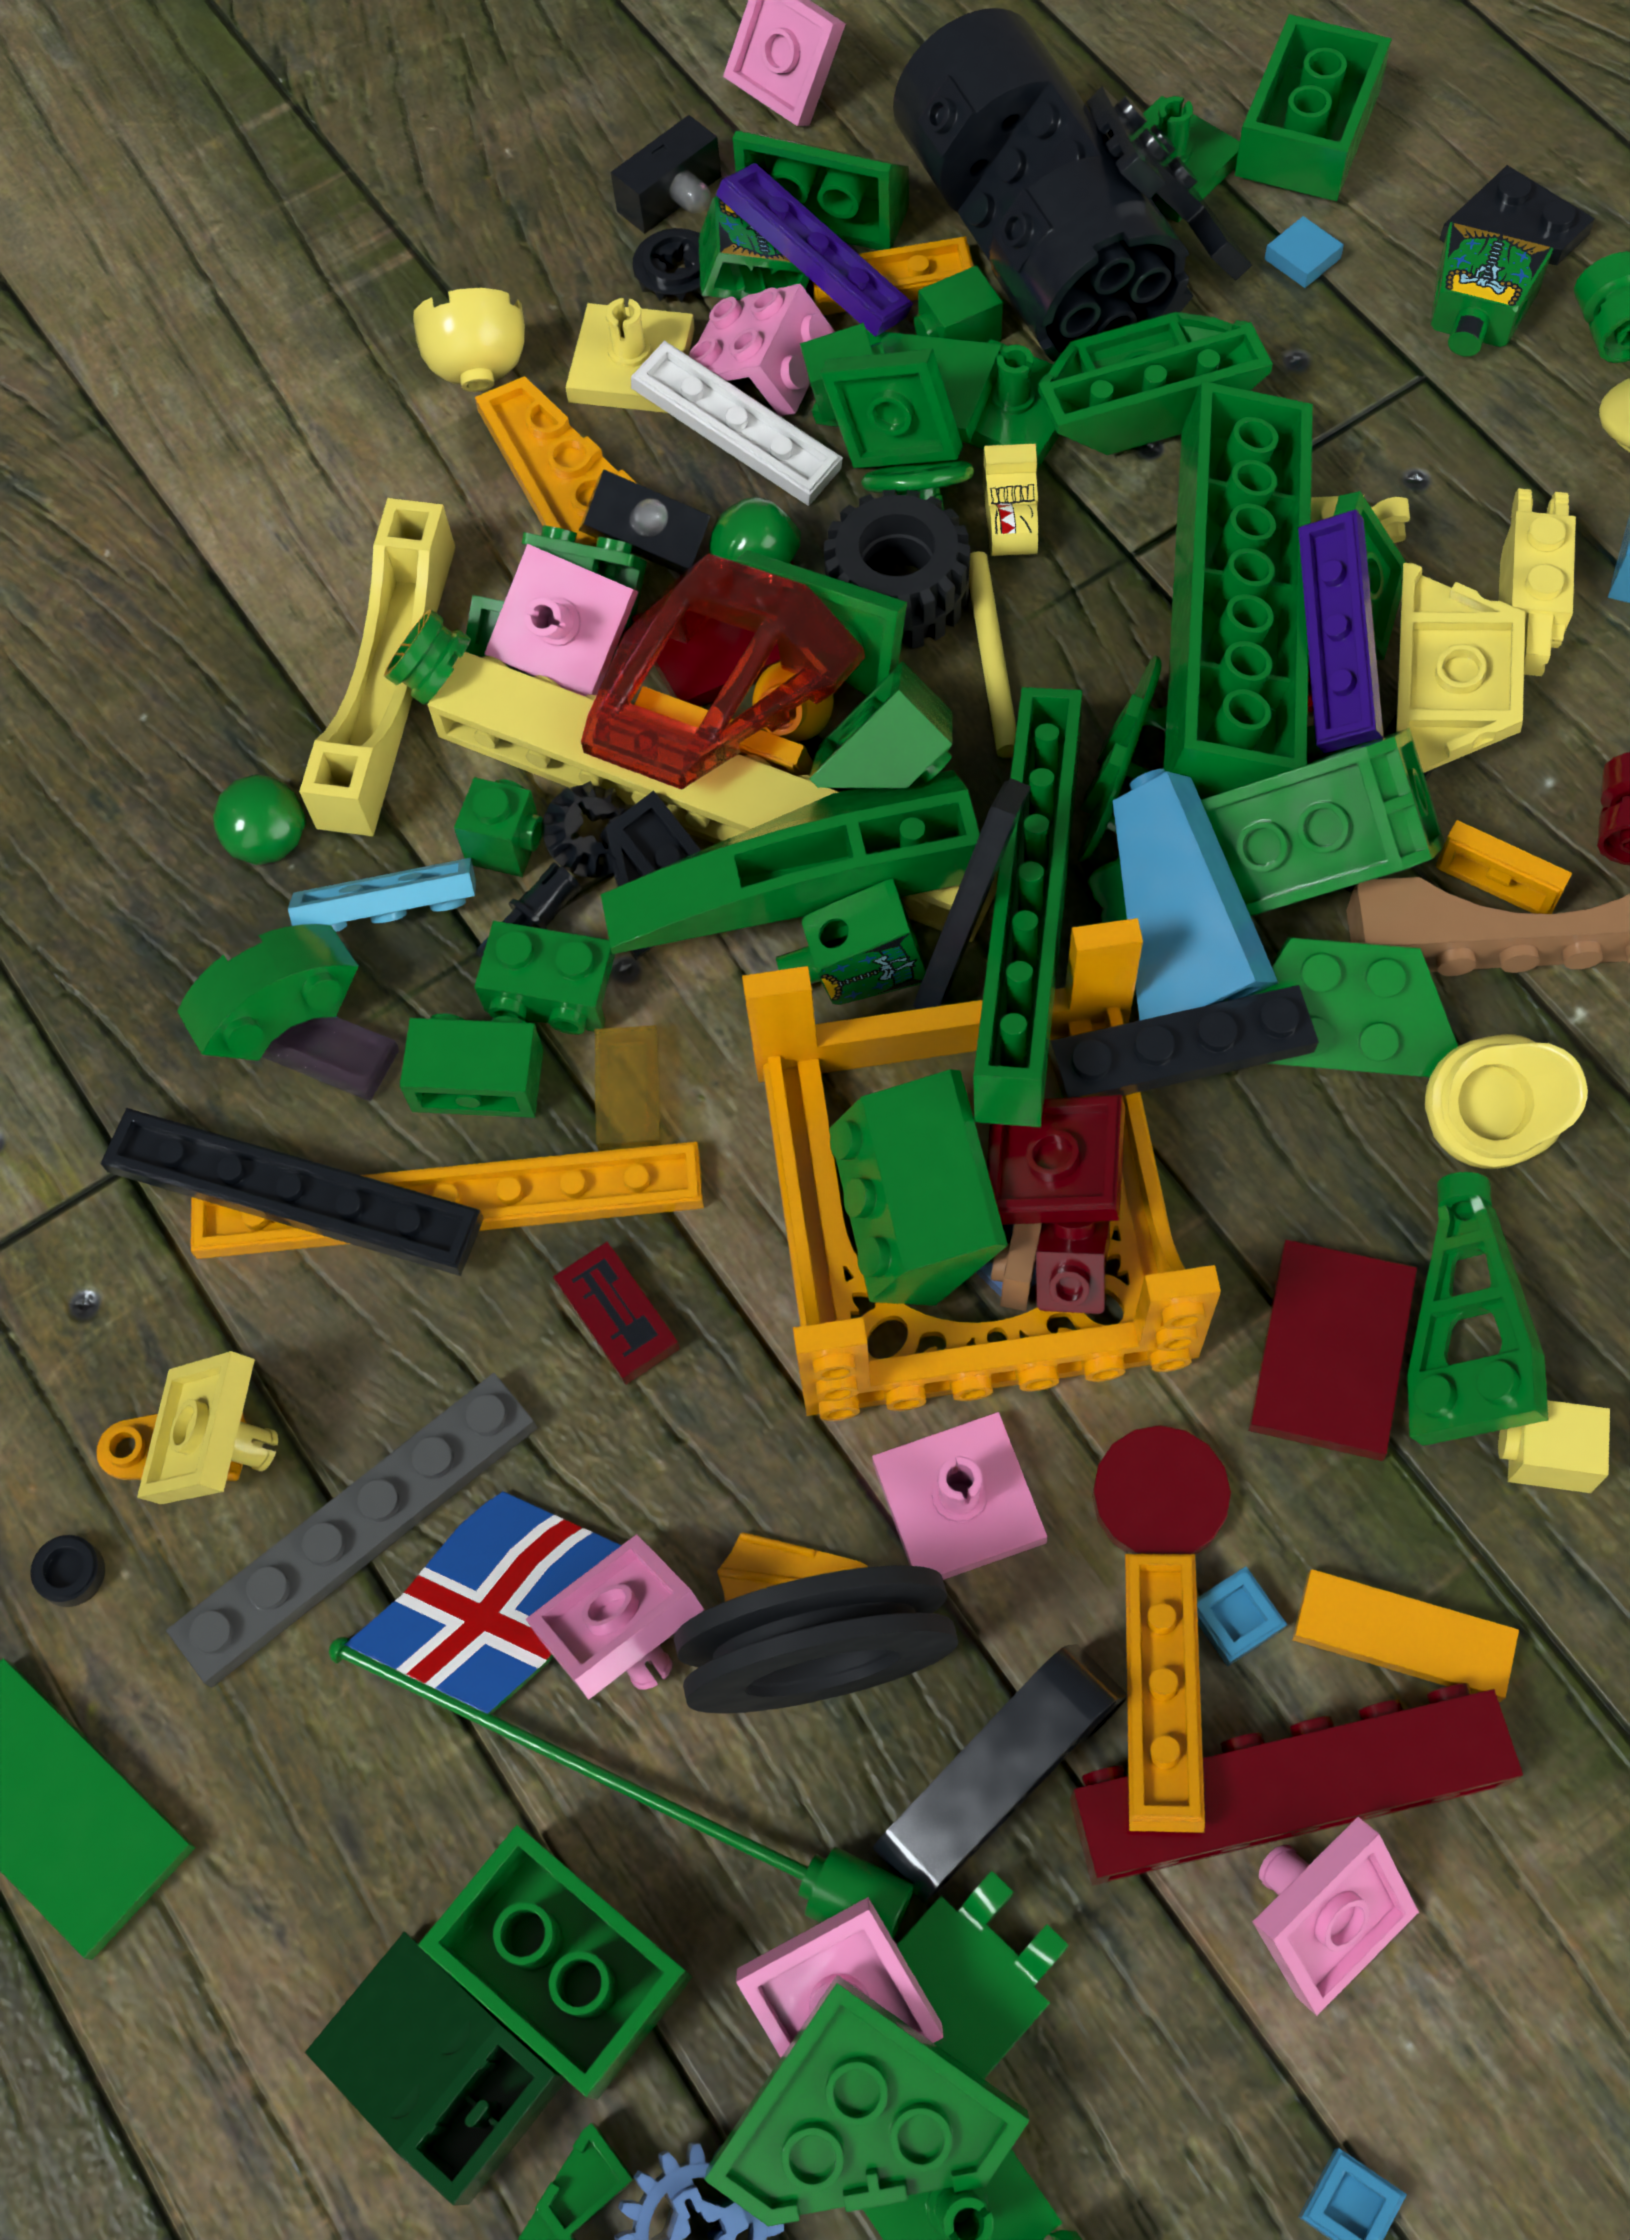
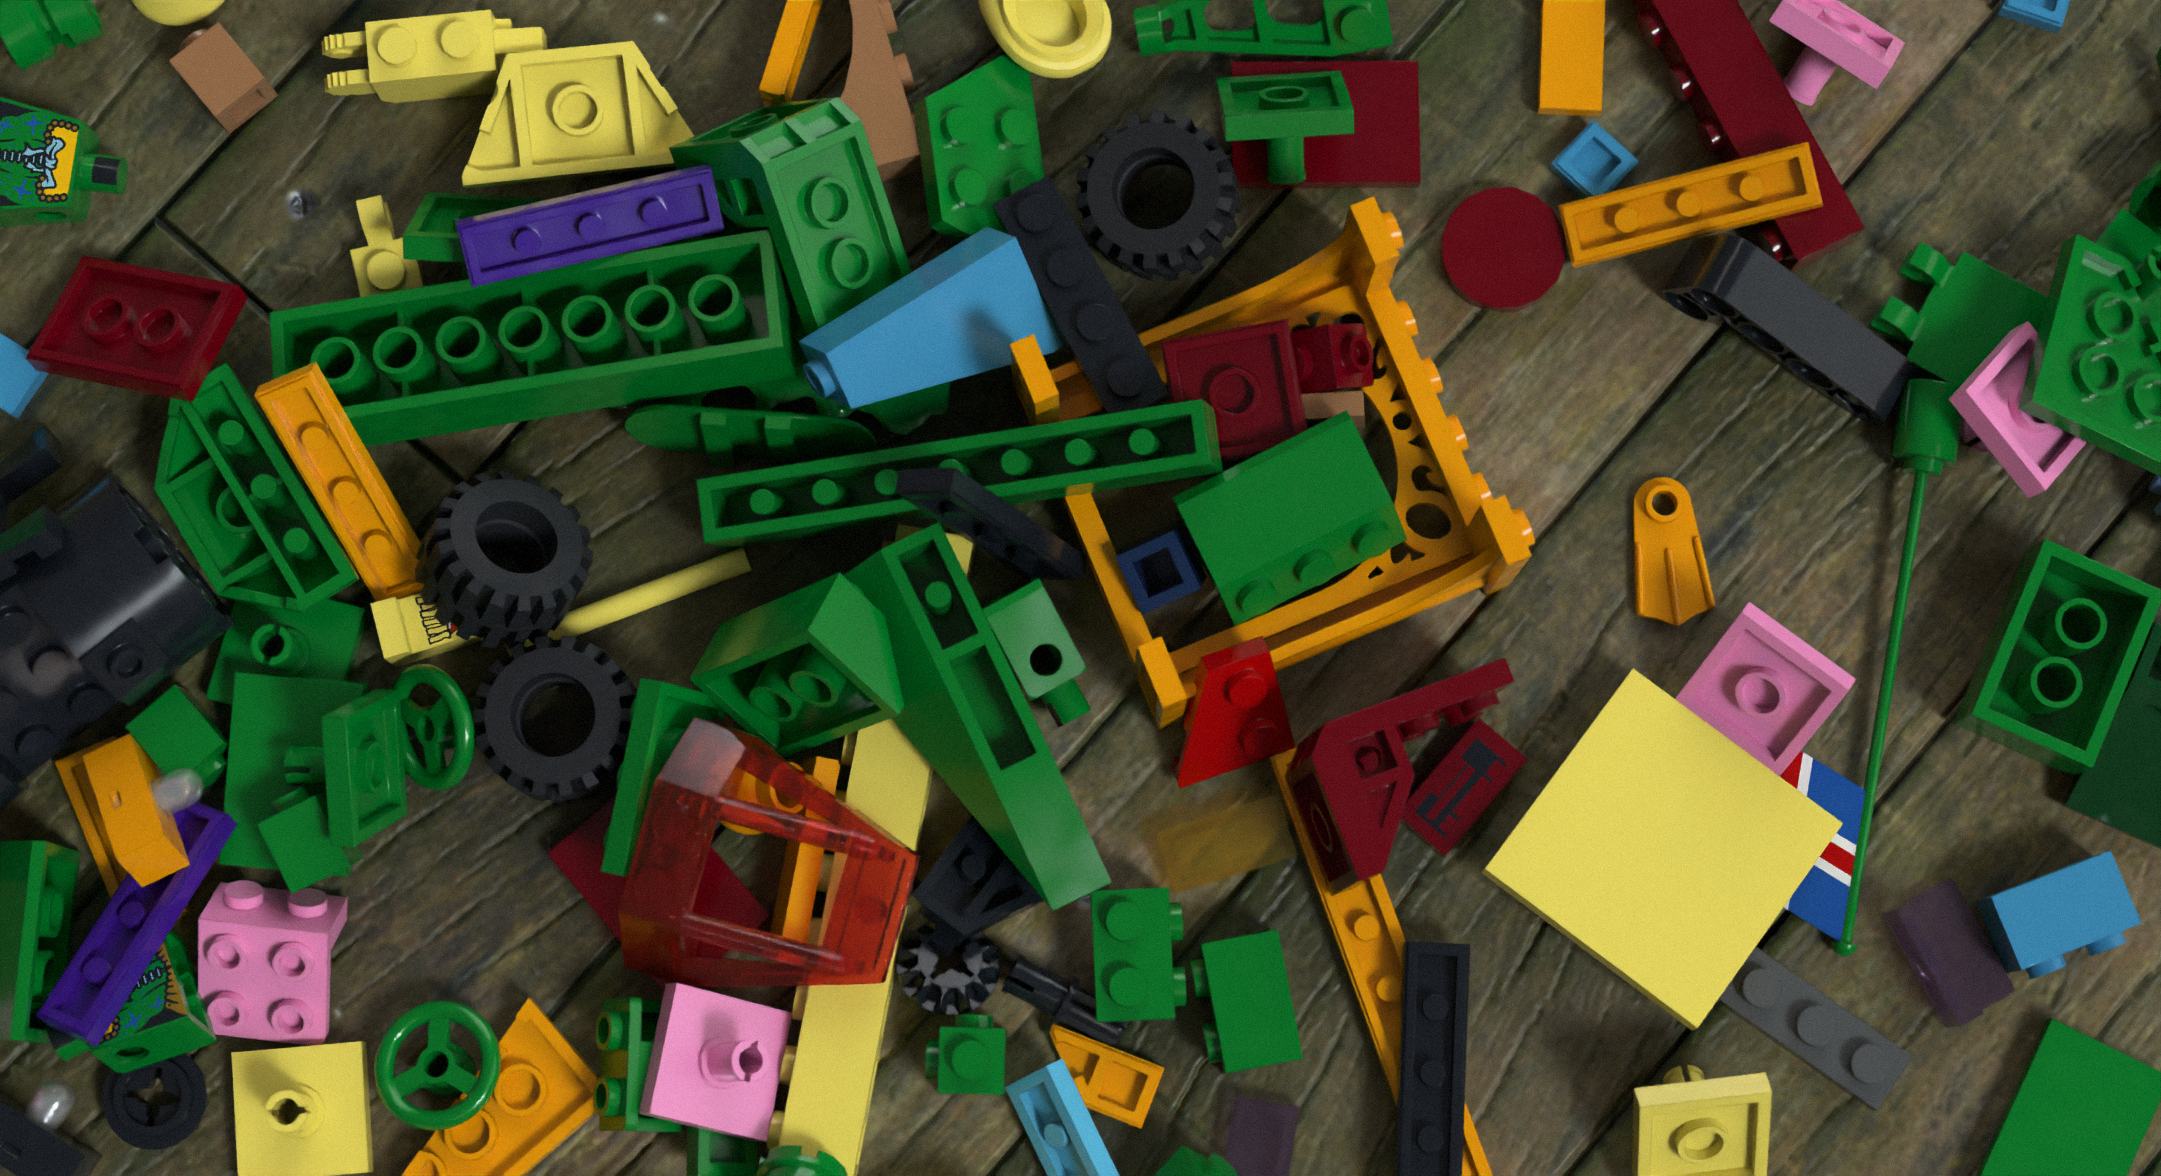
camera: 110 degrees left, 15 degrees up
black piece [578,470,711,575] -> none
white tile [631,340,843,506] -> none
black tyre [674,1565,958,1714] -> none
green hair [709,497,801,576] -> none
bright pink tile [872,1412,1047,1580] -> none
none -> dark red tile [26,255,248,402]
none -> light orange piece [82,733,204,888]
none -> medium nougat brick [169,22,278,134]
none -> light orange tile [254,362,425,602]
none -> green piece [374,1000,501,1131]
none -> black tyre [415,471,593,649]
none -> light orange tile [1049,1024,1165,1129]
none -> black tyre [1075,111,1241,281]
none -> dark blue brick [1115,520,1207,615]
none -> red wing [1171,636,1296,789]
none -> green tile [1216,71,1354,185]
none -> dark red bracket [1285,658,1515,897]
none -> light yellow tile [1481,668,1843,1031]
none -> clear purple panel [1883,879,2014,1028]
none -> dark azure brick [1975,850,2142,979]

